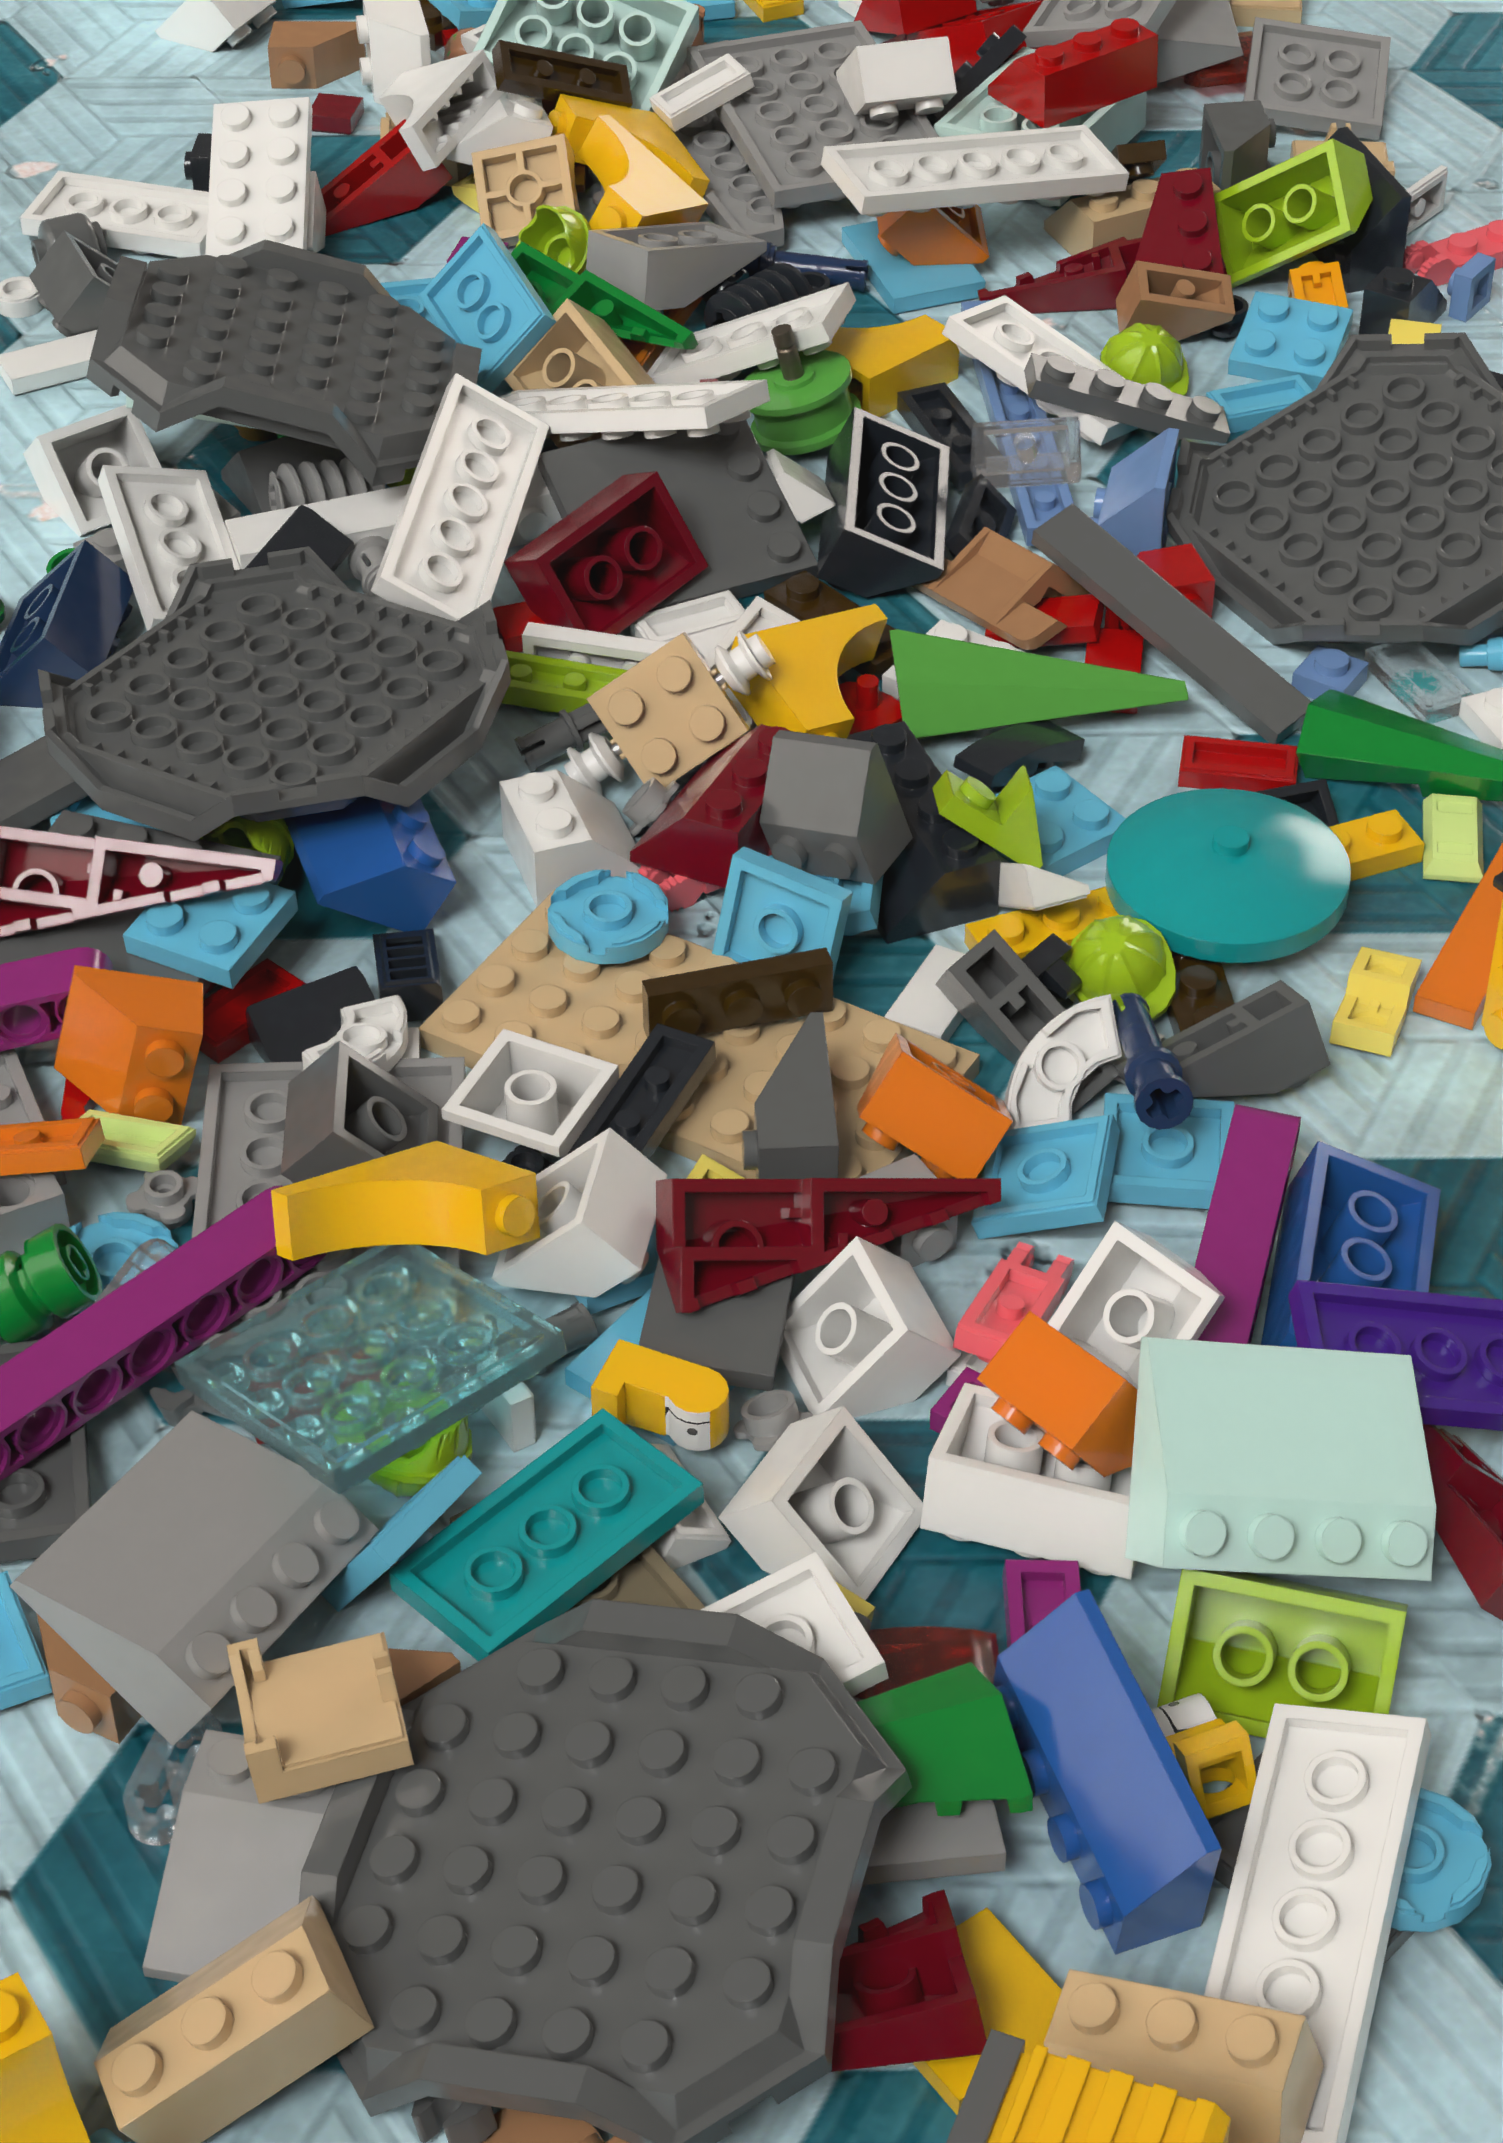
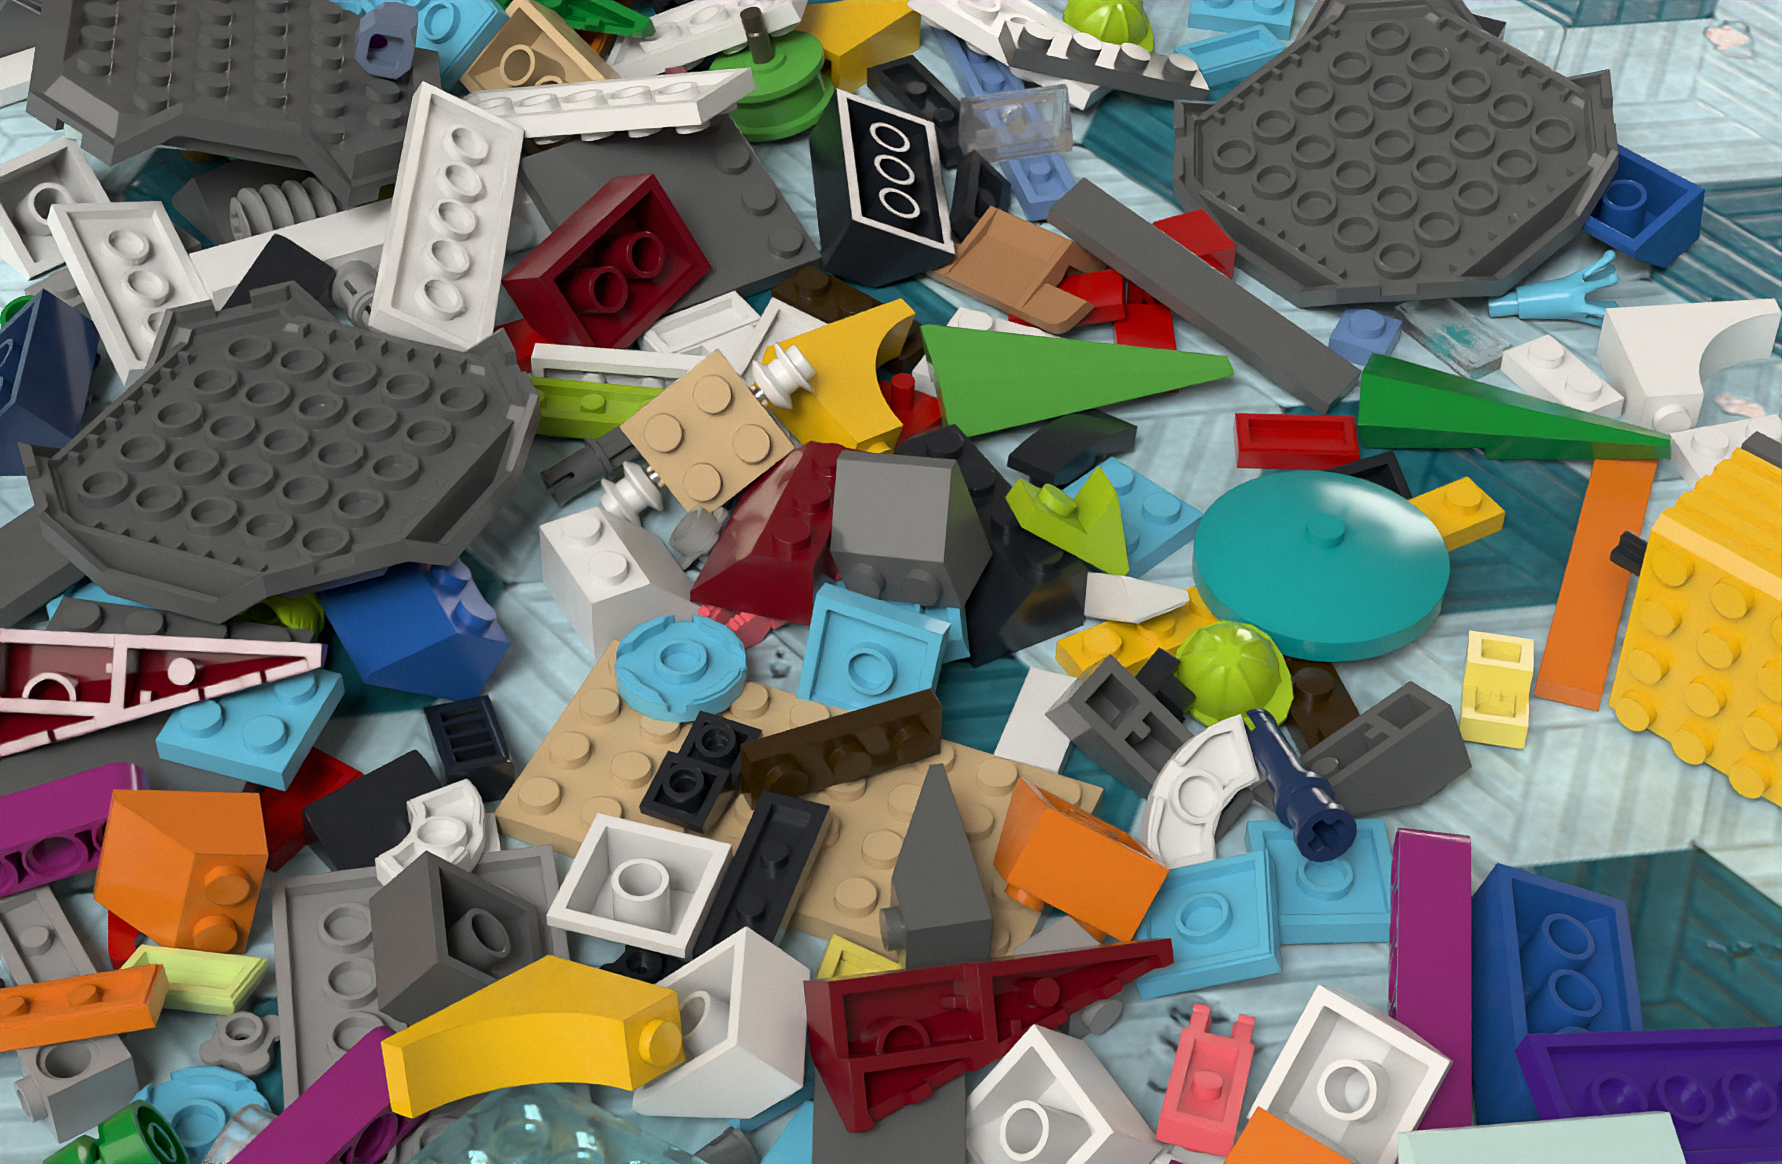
camera: 10 degrees left, 0 degrees up
white slope [765,449,836,523] -> none
medium blue slope [1090,428,1179,556] -> none
yellowish green tile [1423,793,1484,883] -> none
none -> sand blue rock [354,2,418,79]
none -> black slope [639,710,763,834]

